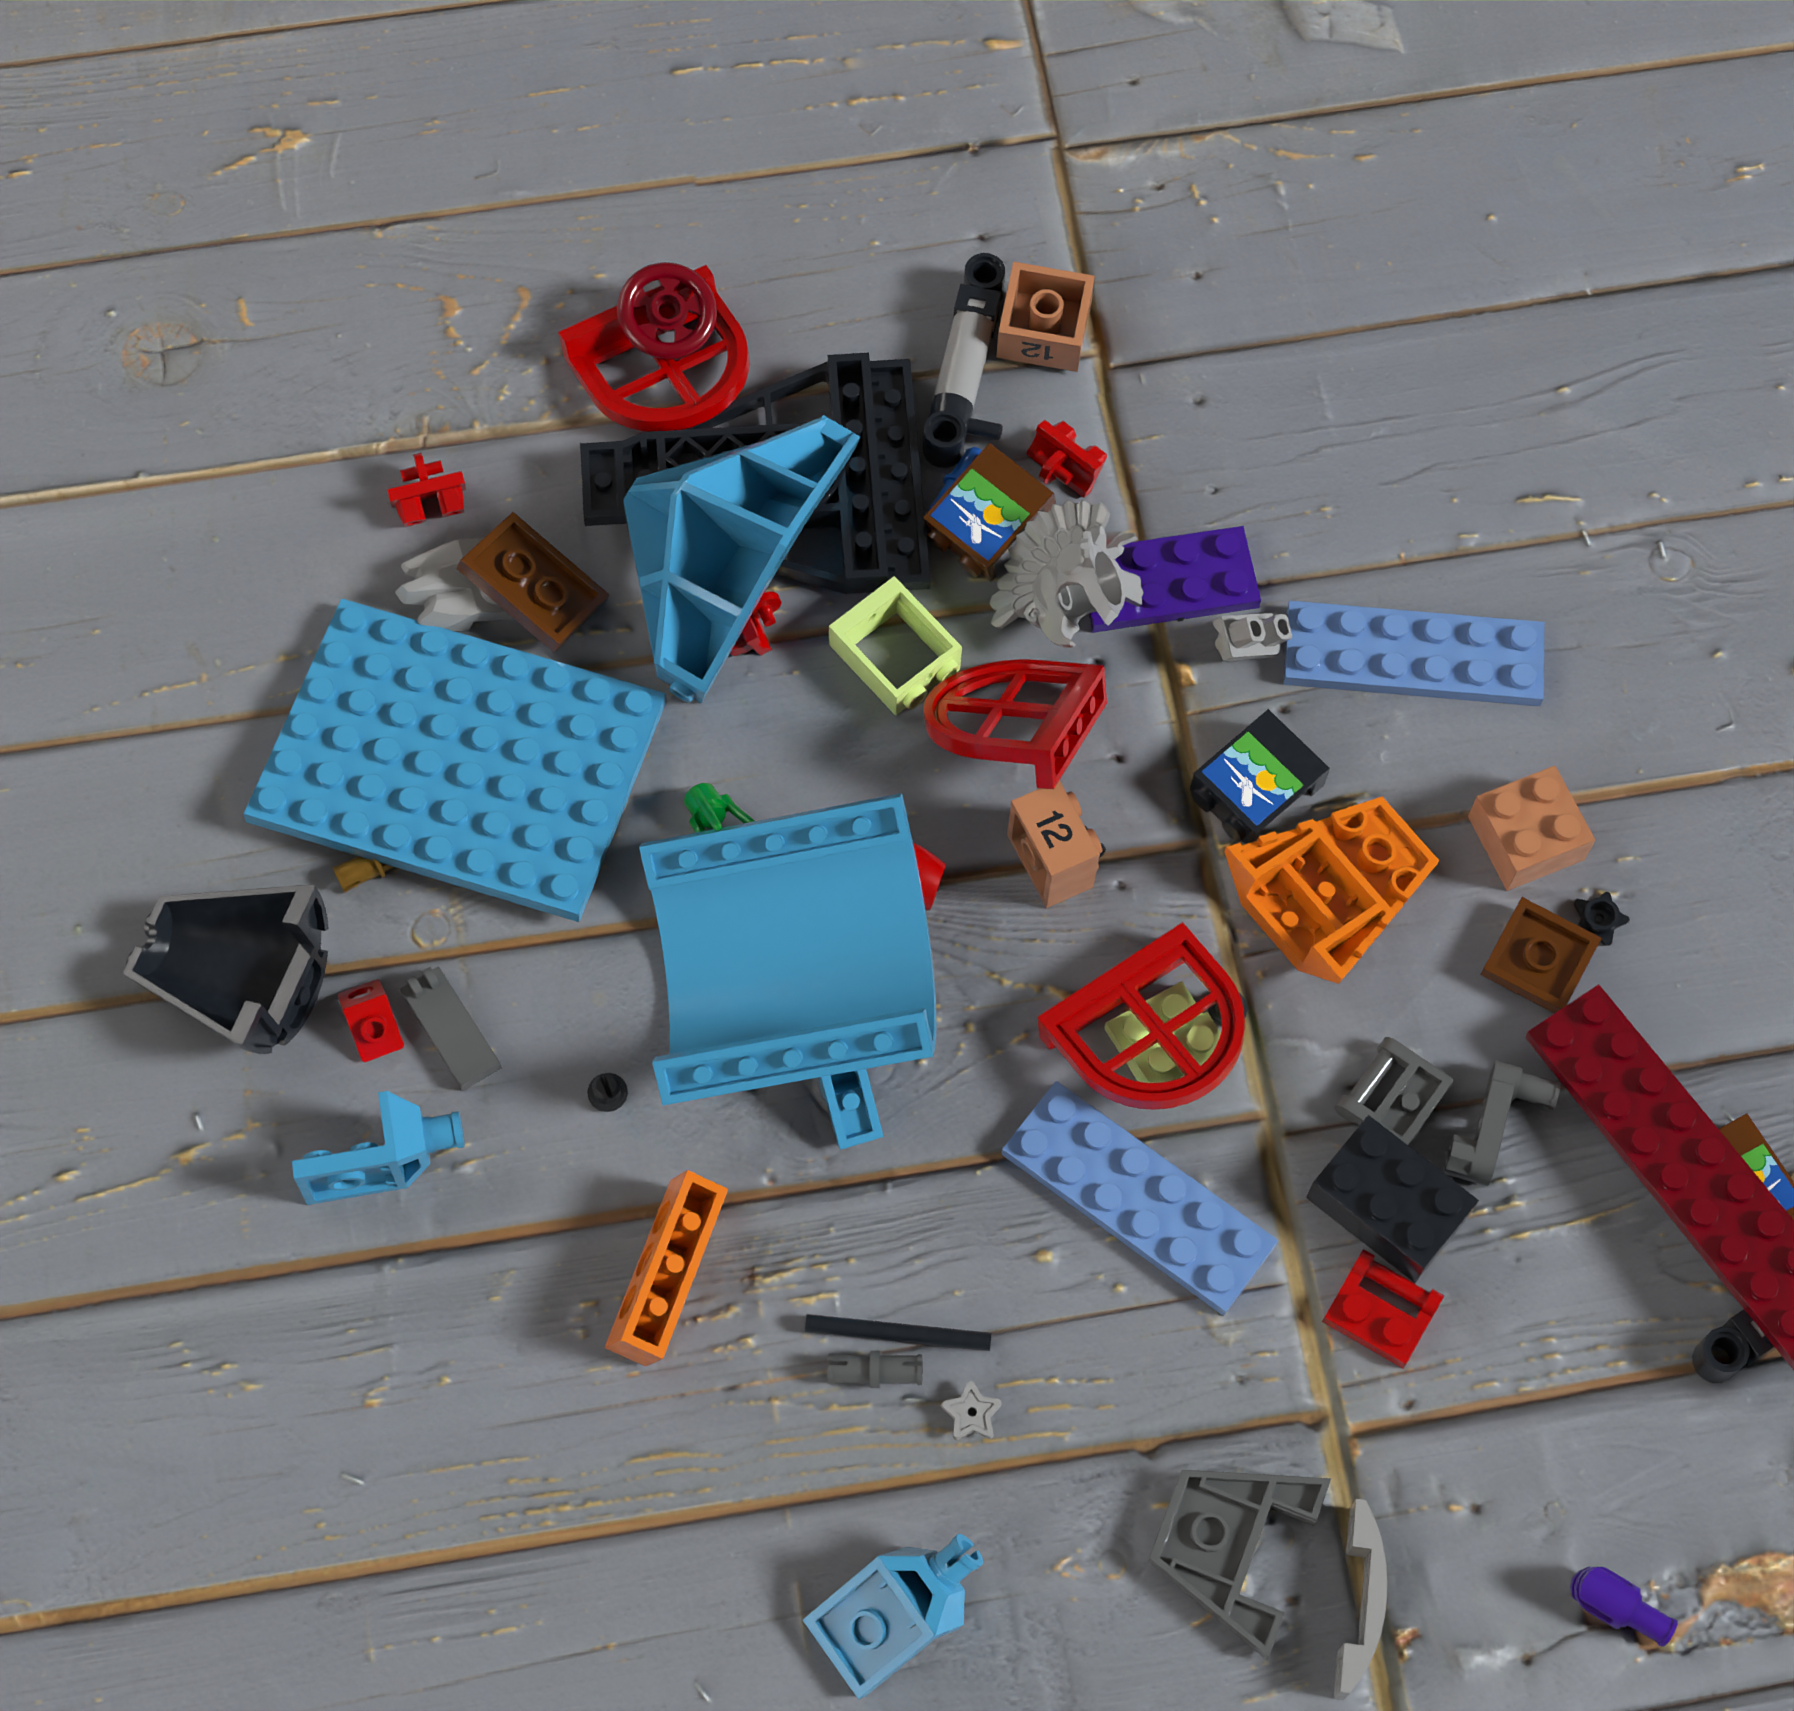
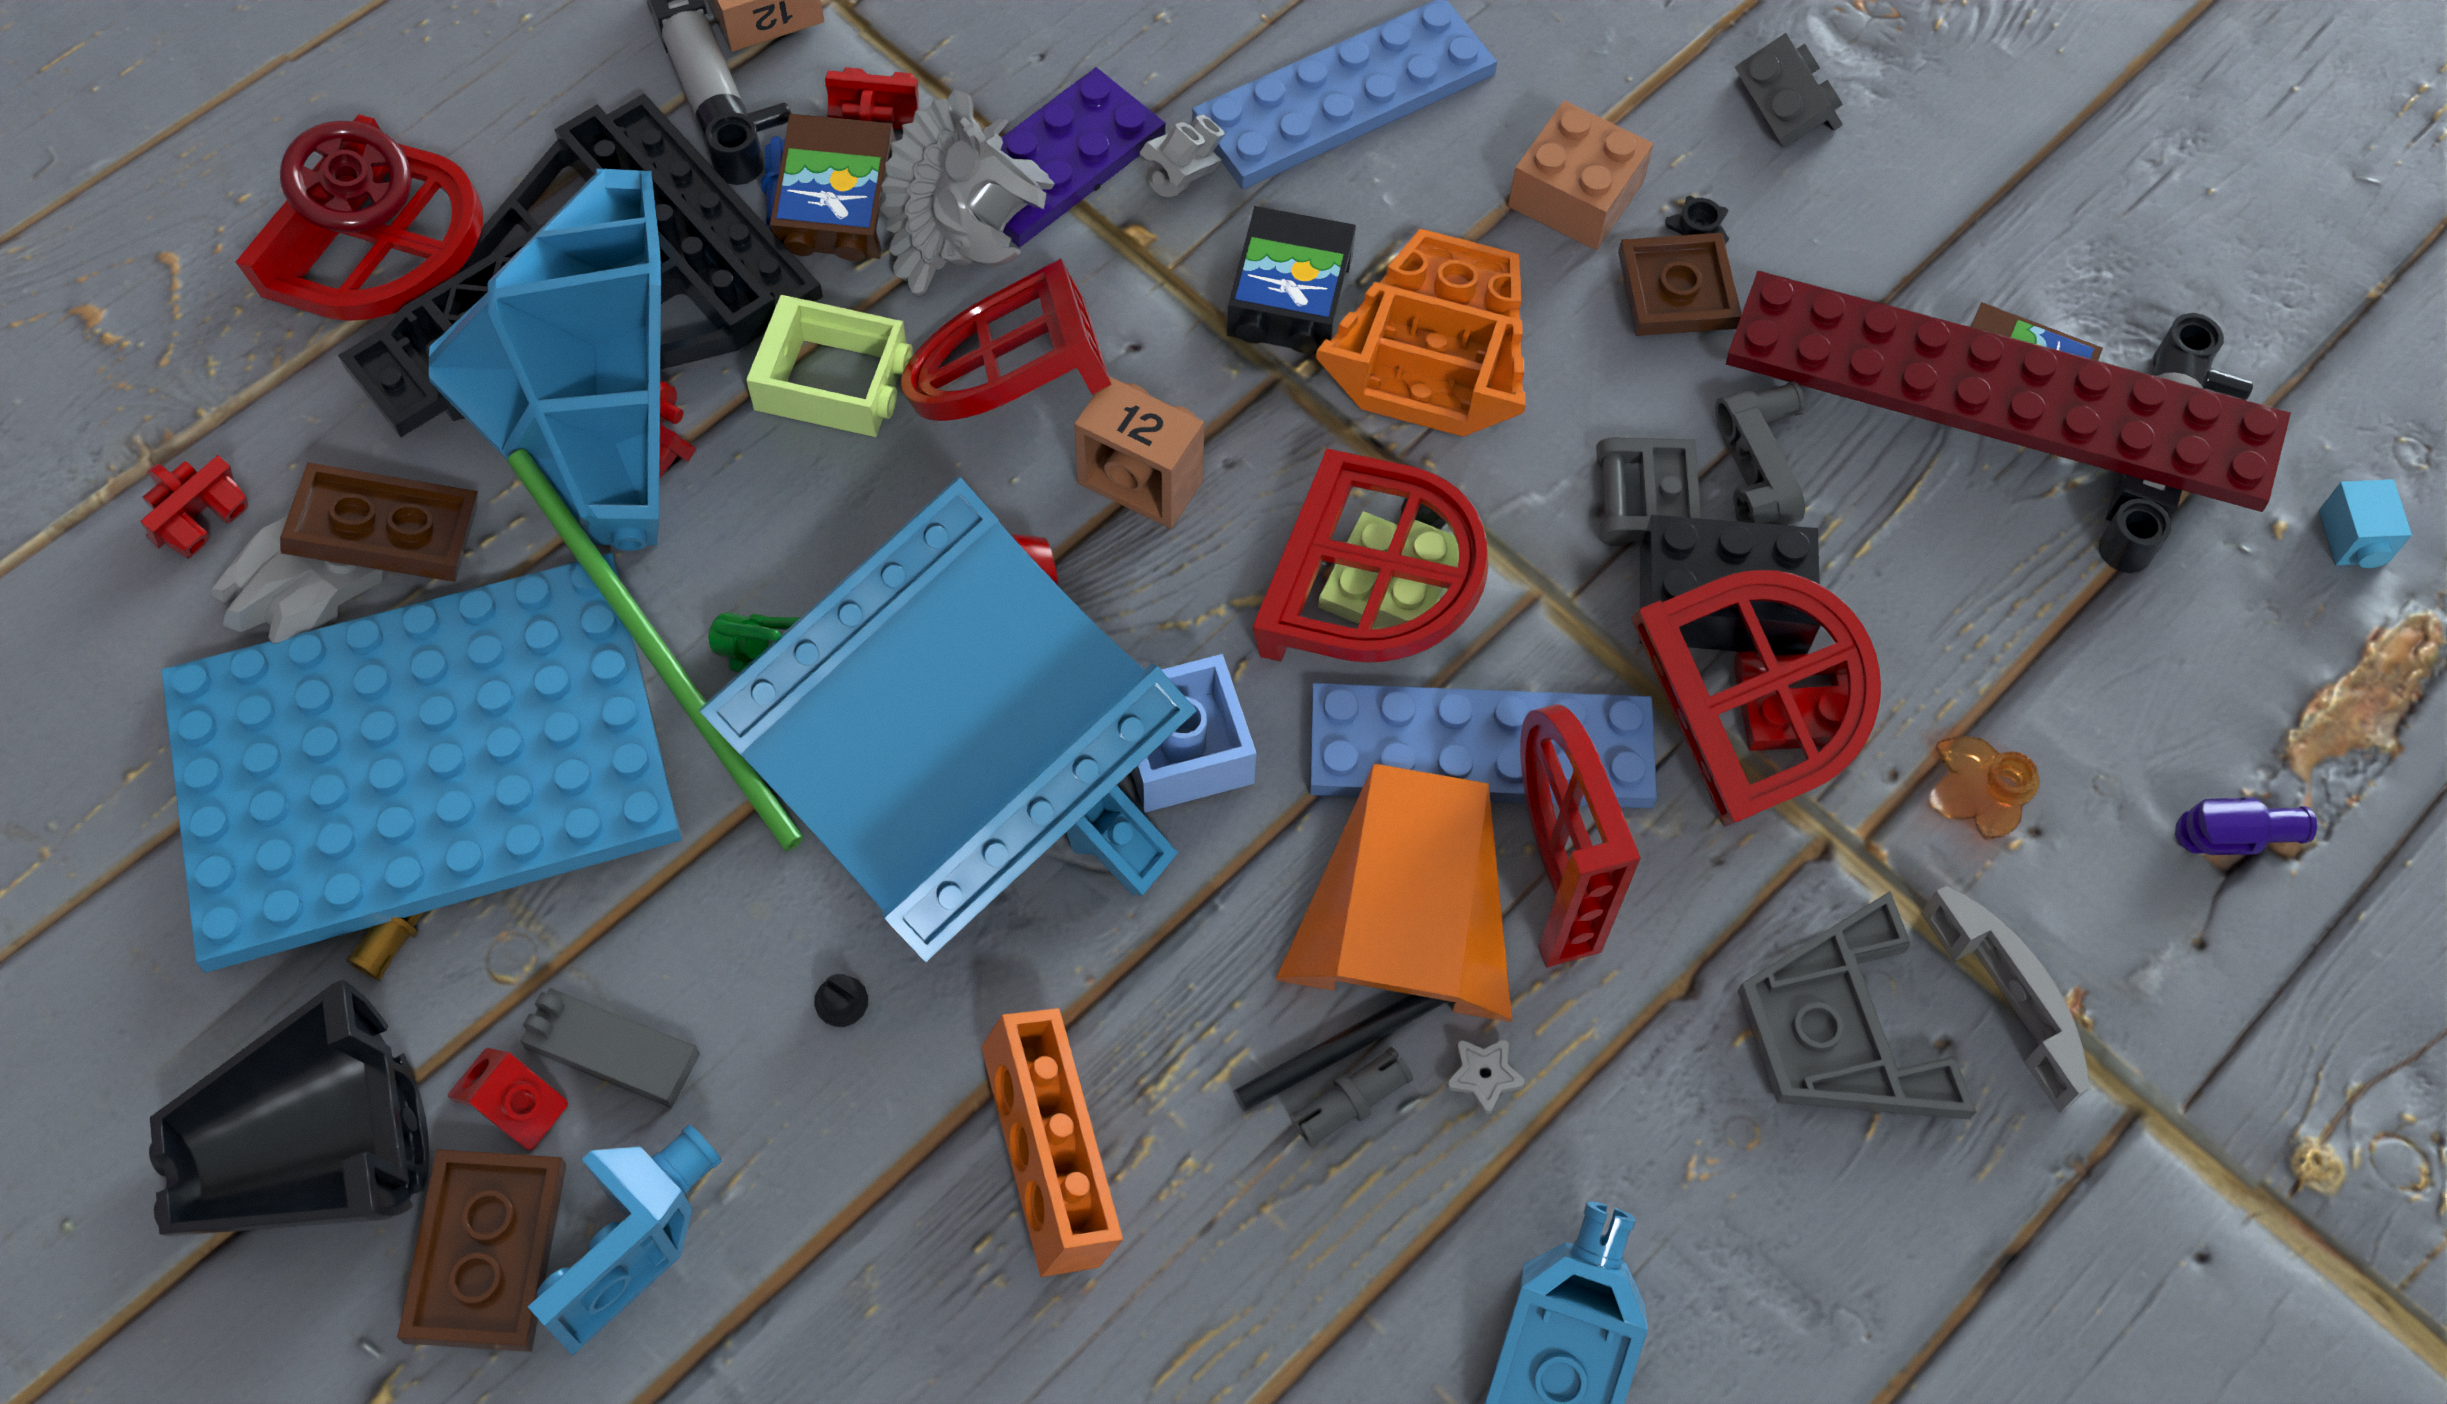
camera: 35 degrees left, 5 degrees down
none -> reddish brown plate [397,1149,567,1352]
none -> bright green piece [507,449,804,851]
none -> light blue brick [1131,654,1257,813]
none -> orange wedge [1276,764,1512,1022]
none -> red window [1520,704,1641,968]
none -> red window [1631,570,1881,827]
none -> dark grey bracket [1735,33,1843,148]
none -> clear orange plate [1928,736,2040,840]

